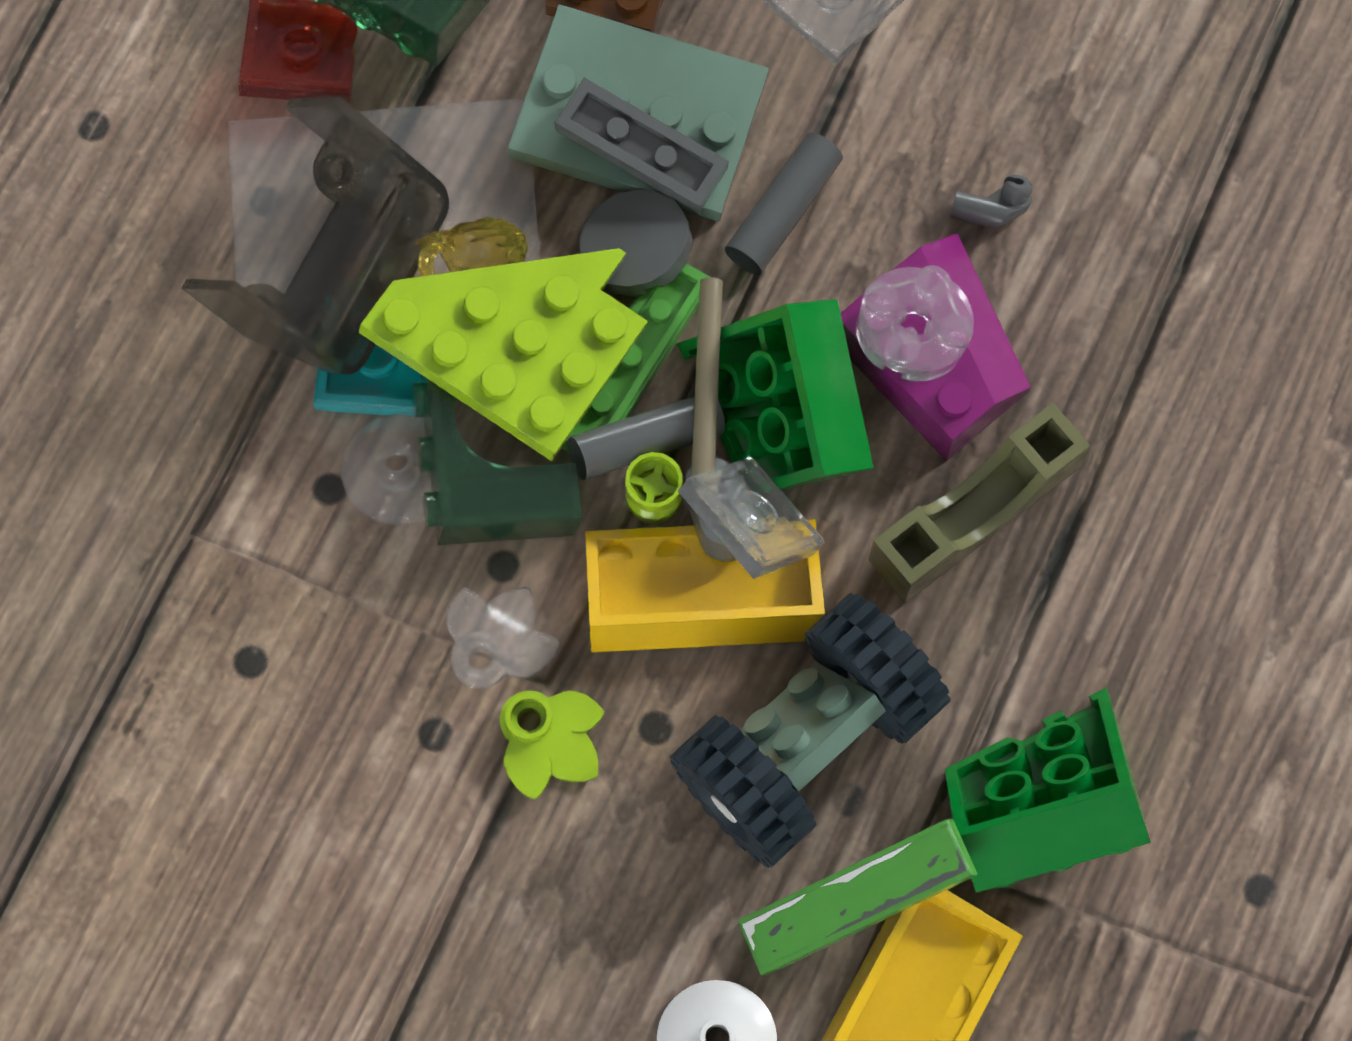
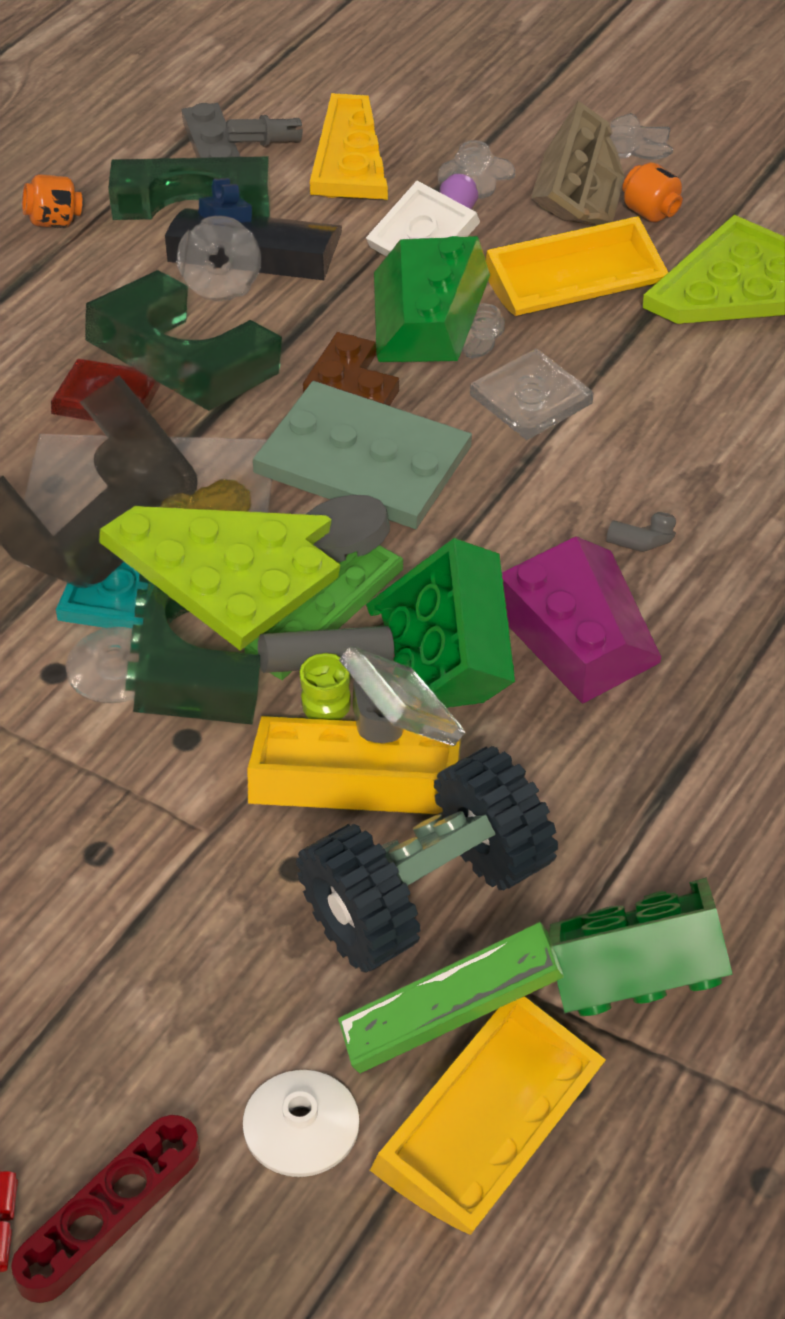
camera: 10 degrees right, 25 degrees down
clear plate [447,587,560,689] -> none
lime plate [500,690,605,800] -> none
dark grey plate [555,77,729,214] -> none
dark tan bar [690,277,723,503] -> none
dark grey piece [725,132,843,275] -> none
clear plate [856,265,974,381] -> none
olive arch [868,402,1090,603] -> none

